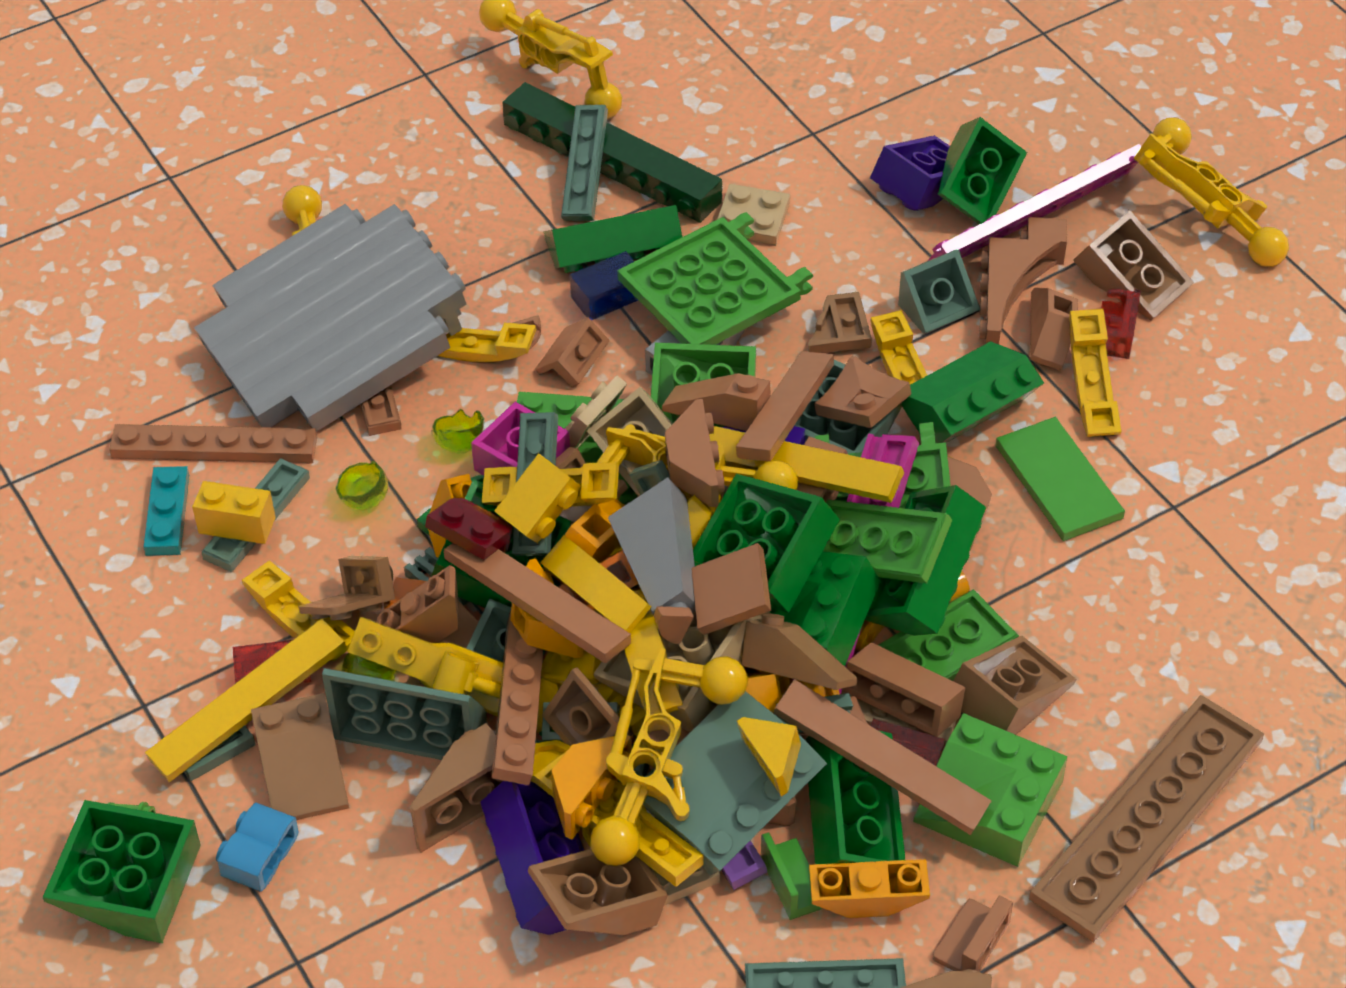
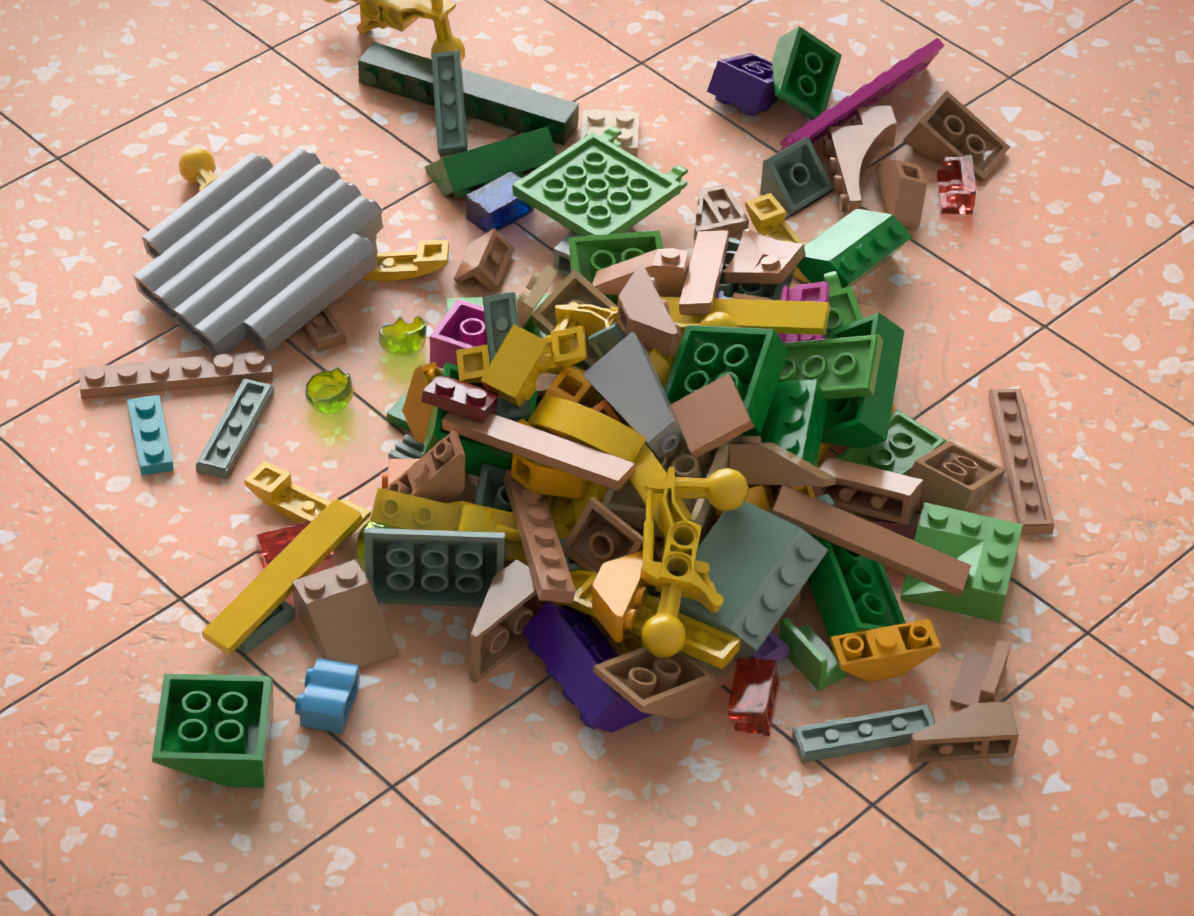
camera: 15 degrees left, 5 degrees down
yellow brick [192,481,276,544] -> none
medium nougat bracket [298,556,395,620] -> none
nougat tile [654,606,694,644] -> none
yellow slope [736,717,801,796] -> none
bright green tile [995,416,1125,541] -> none
medium nougat plate [1029,695,1264,943] -> none
yellow slope [1069,309,1122,437] -> none
yellow piece [1134,117,1289,267] -> none
none -> clear red hinge [727,659,780,736]
none -> nougat tile [989,389,1054,534]

